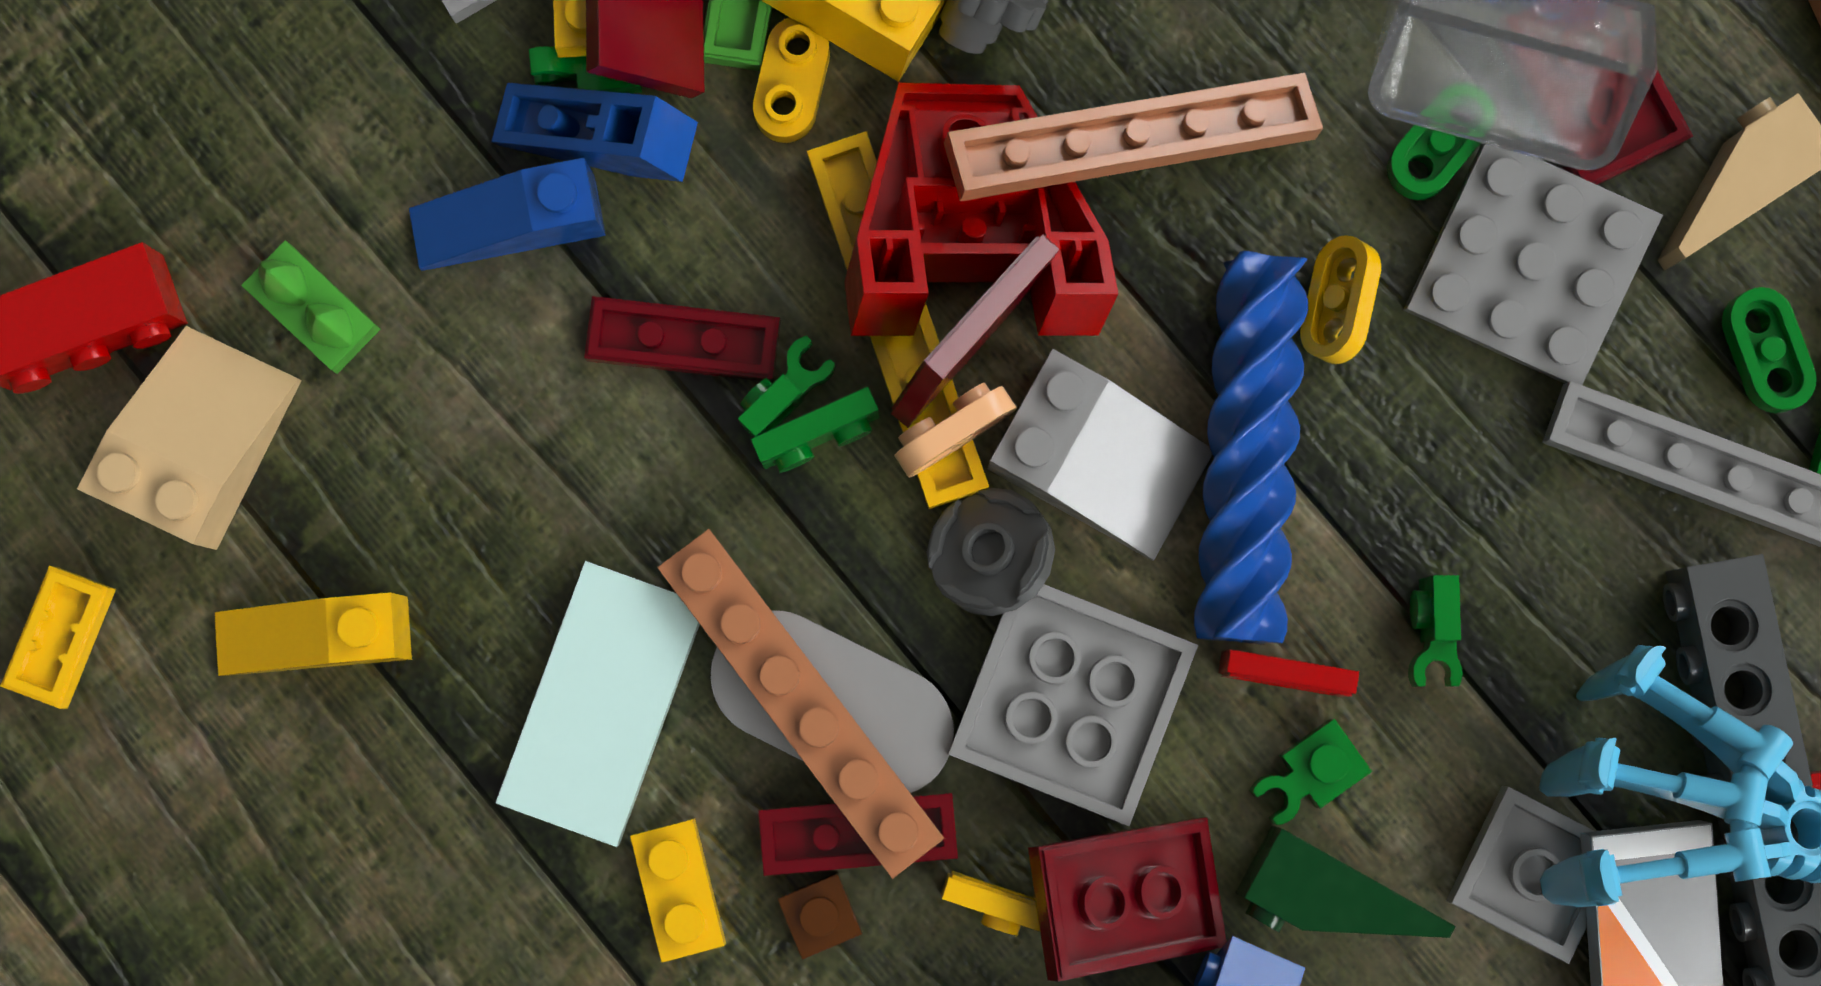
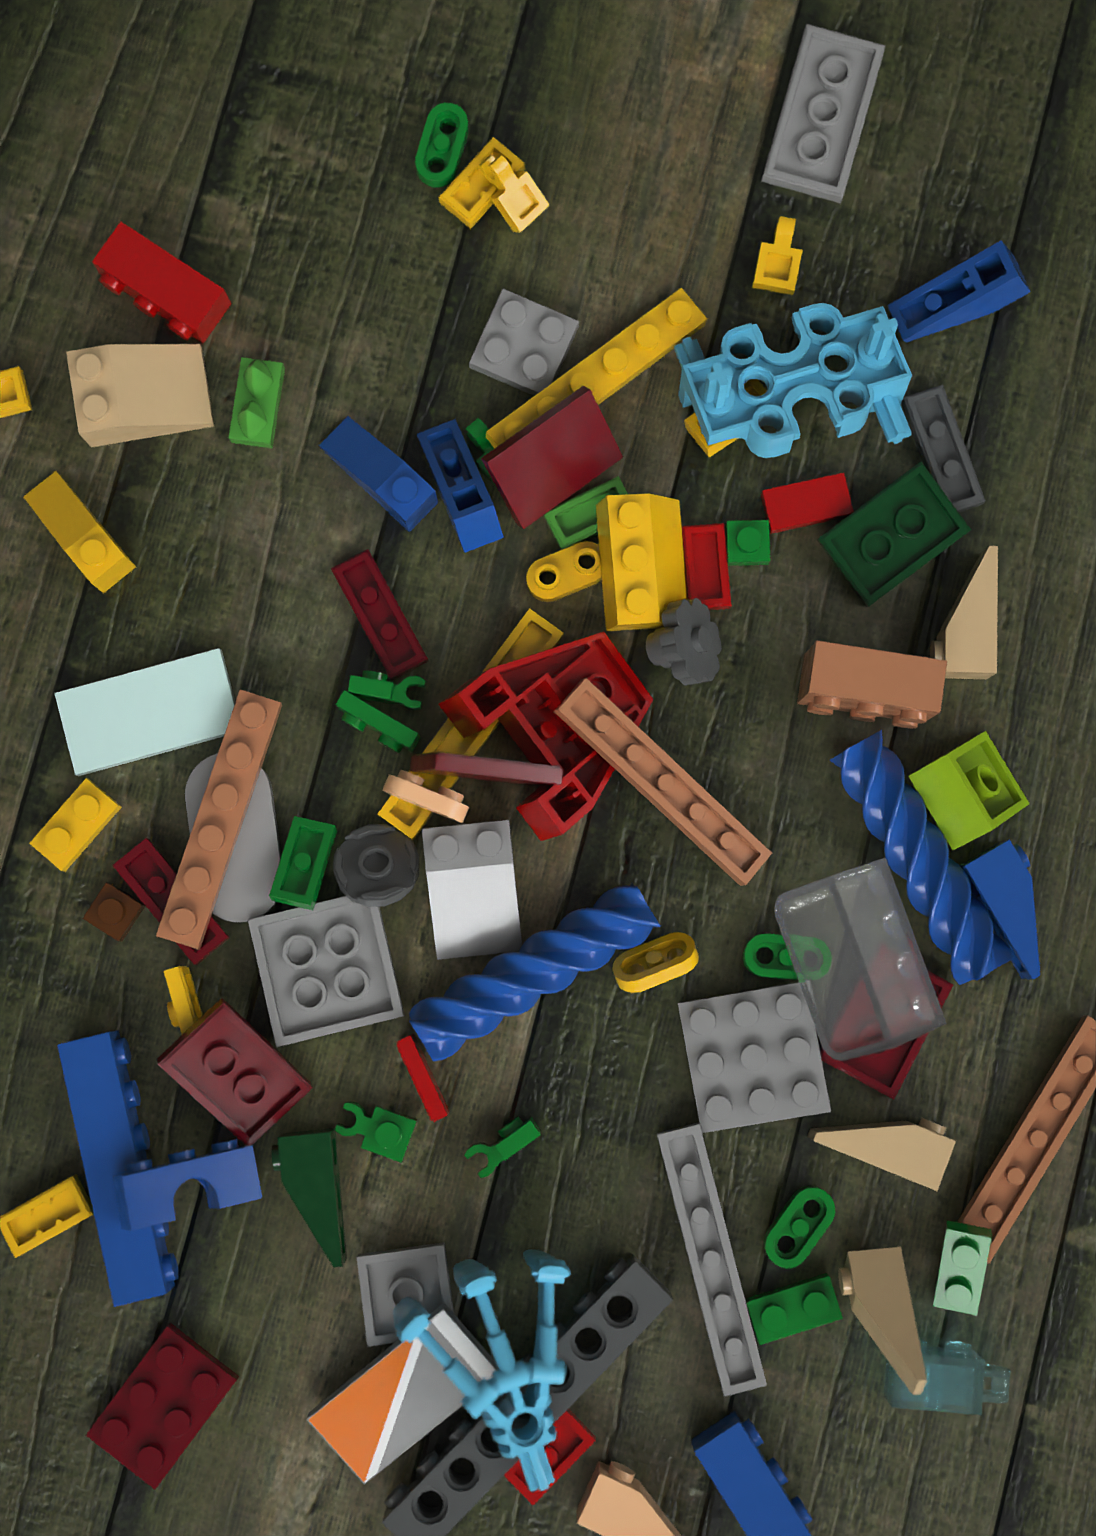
camera: 55 degrees right, 0 degrees up
none -> green plate [269,816,337,910]

